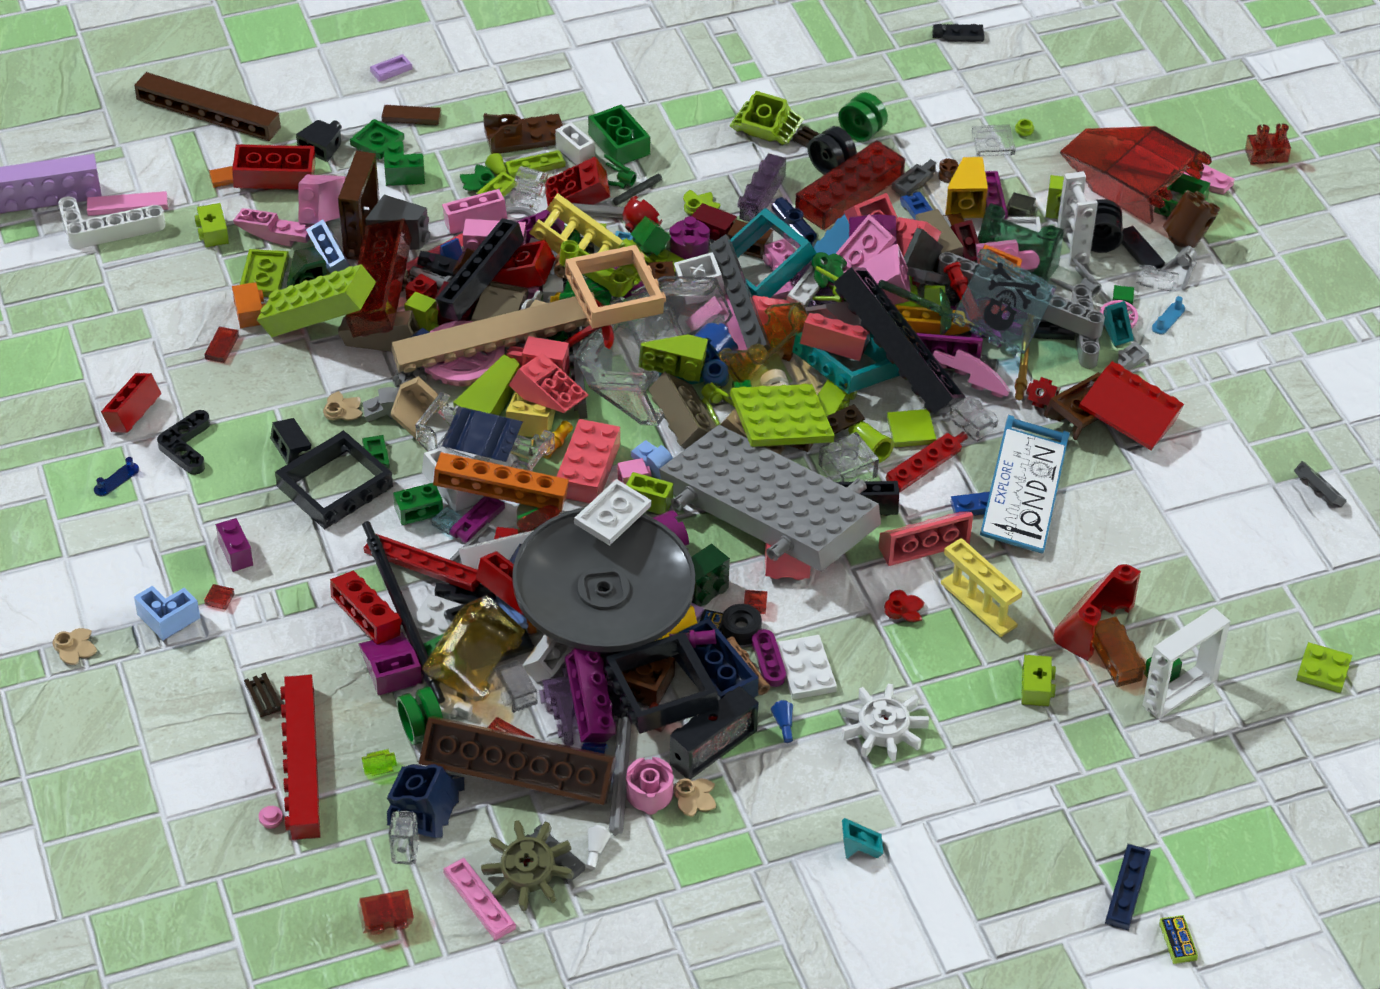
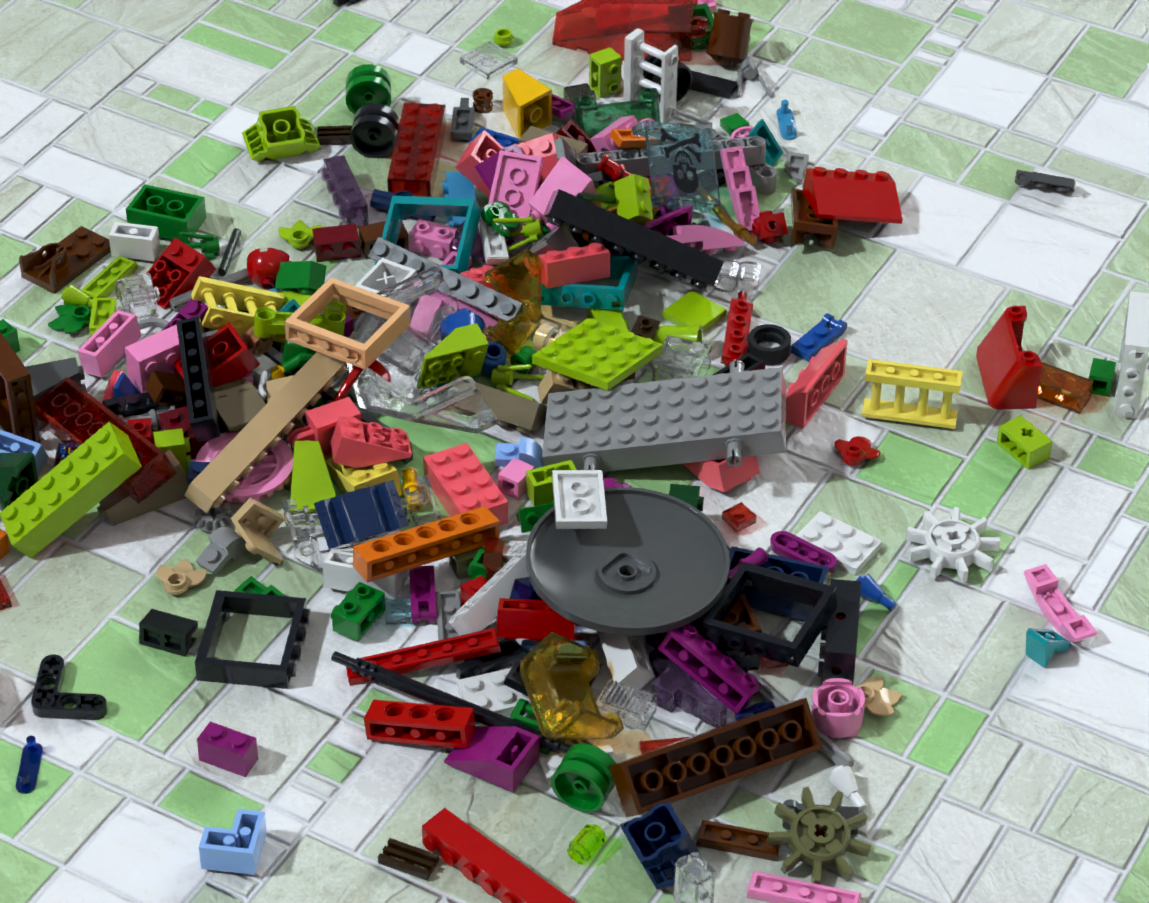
camera: 40 degrees left, 5 degrees down
clear red tile [204,584,235,610] -> none
magenta brick [669,216,710,260] -> none
black tyre [721,604,762,645] -> none
white flag [980,415,1070,553] -> none
clear hinge [1136,265,1179,292] -> none
none -> lime brick [614,174,653,225]
none -> reddish brown tile [696,820,781,861]
none -> bright pink slope [720,146,760,231]
none -> black tyre [748,324,791,365]
none -> bright pink slope [1024,564,1097,642]

